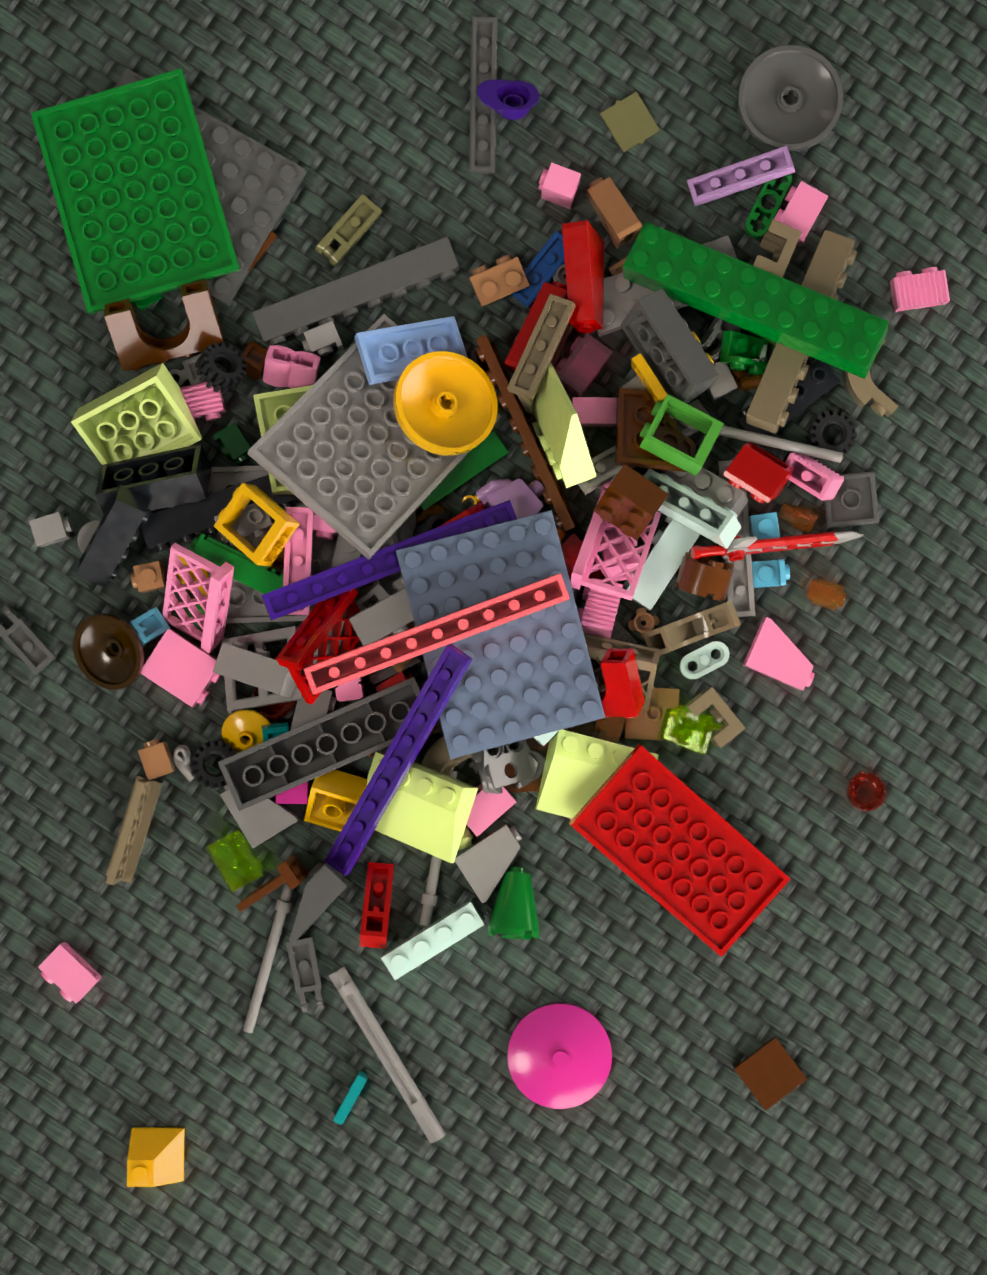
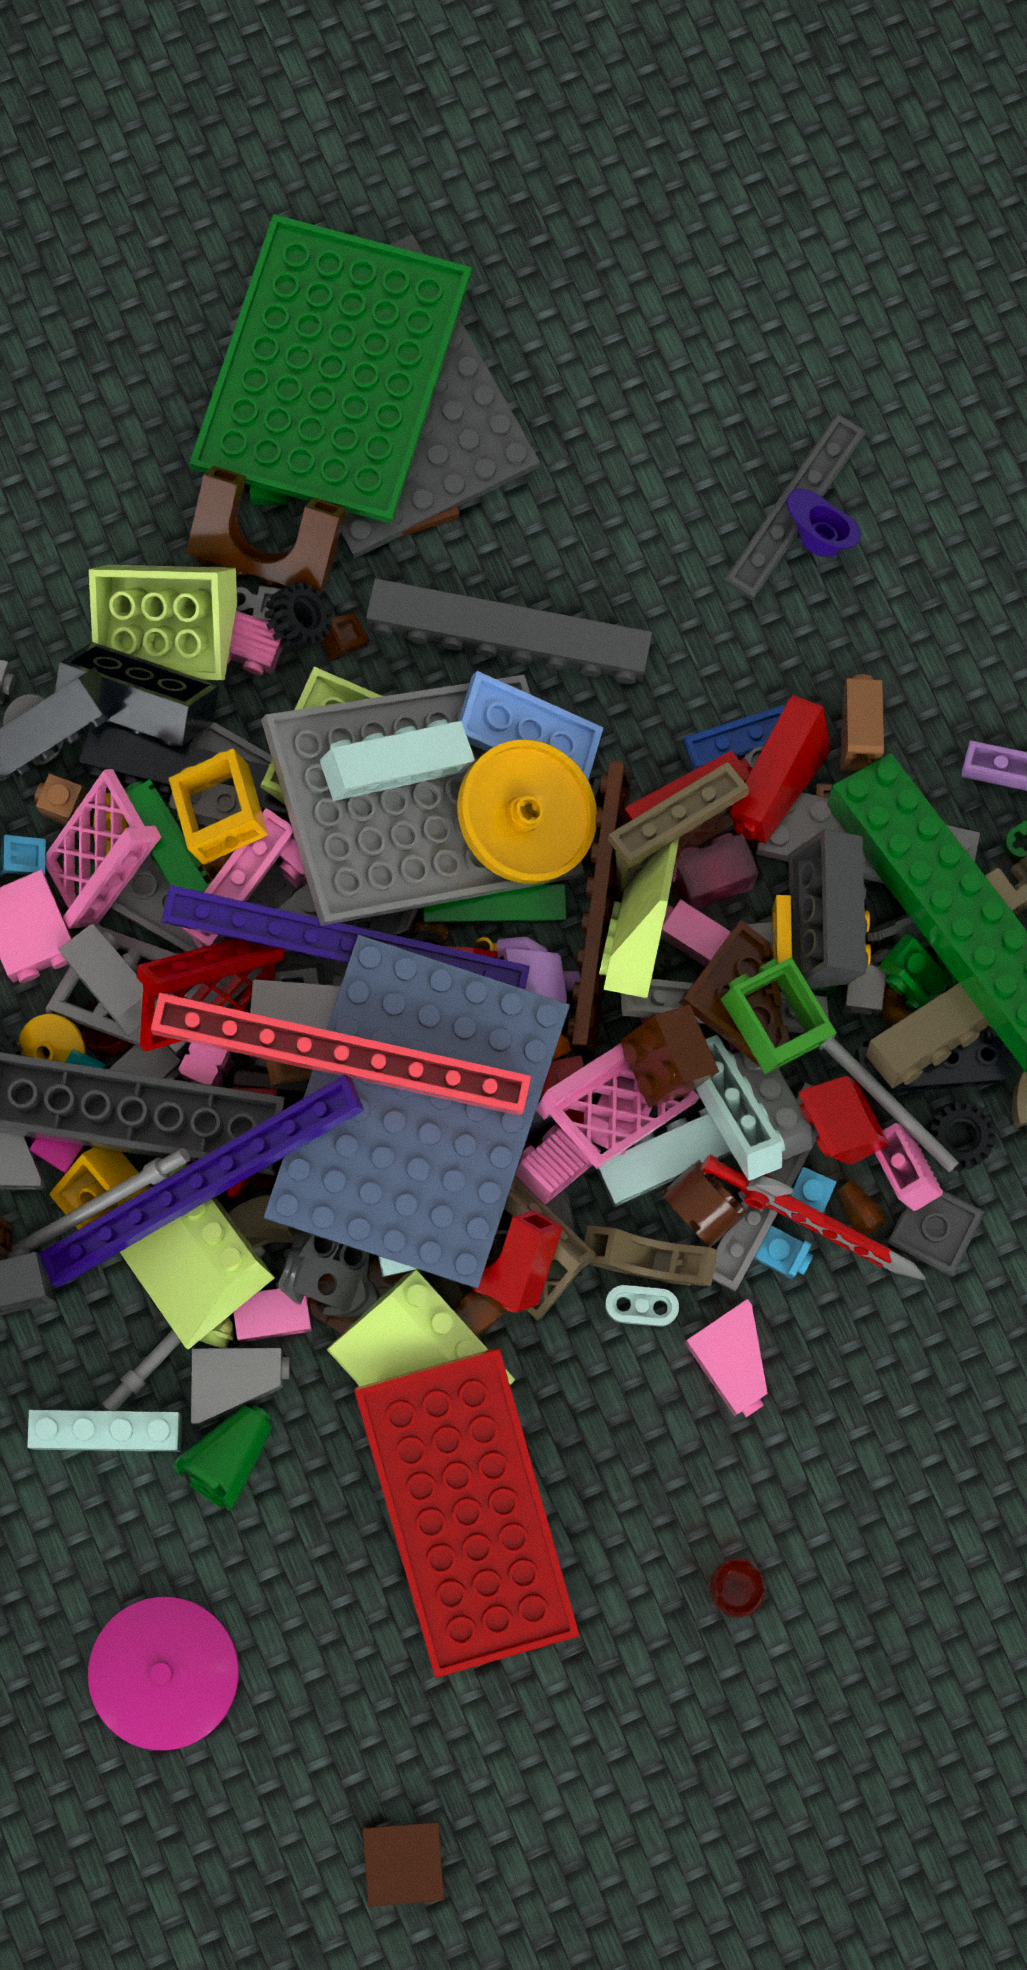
camera: 35 degrees right, 10 degrees down
dark green brick [213,422,251,465] -> none
bright pink brick [263,345,321,388] -> none
light grey brick [302,321,344,357] -> none
olive plate [315,194,383,267] -> none
red slope [360,862,394,949] -> none
medium nougat bracket [468,254,530,307] -> none
bright pink brick [538,162,581,209] -> none
olive piece [600,92,660,153] -> none
medium nougat plate [624,688,680,741] -> none
medium nougat plate [628,608,659,638] -> none
clear neon green bracket [658,705,722,755] -> none
dark tan panel [683,687,745,748] -> none
clear orange brick [806,578,847,611] -> none
none -> light grey bar [12,1148,190,1252]
none -> light aqua brick [319,719,475,801]

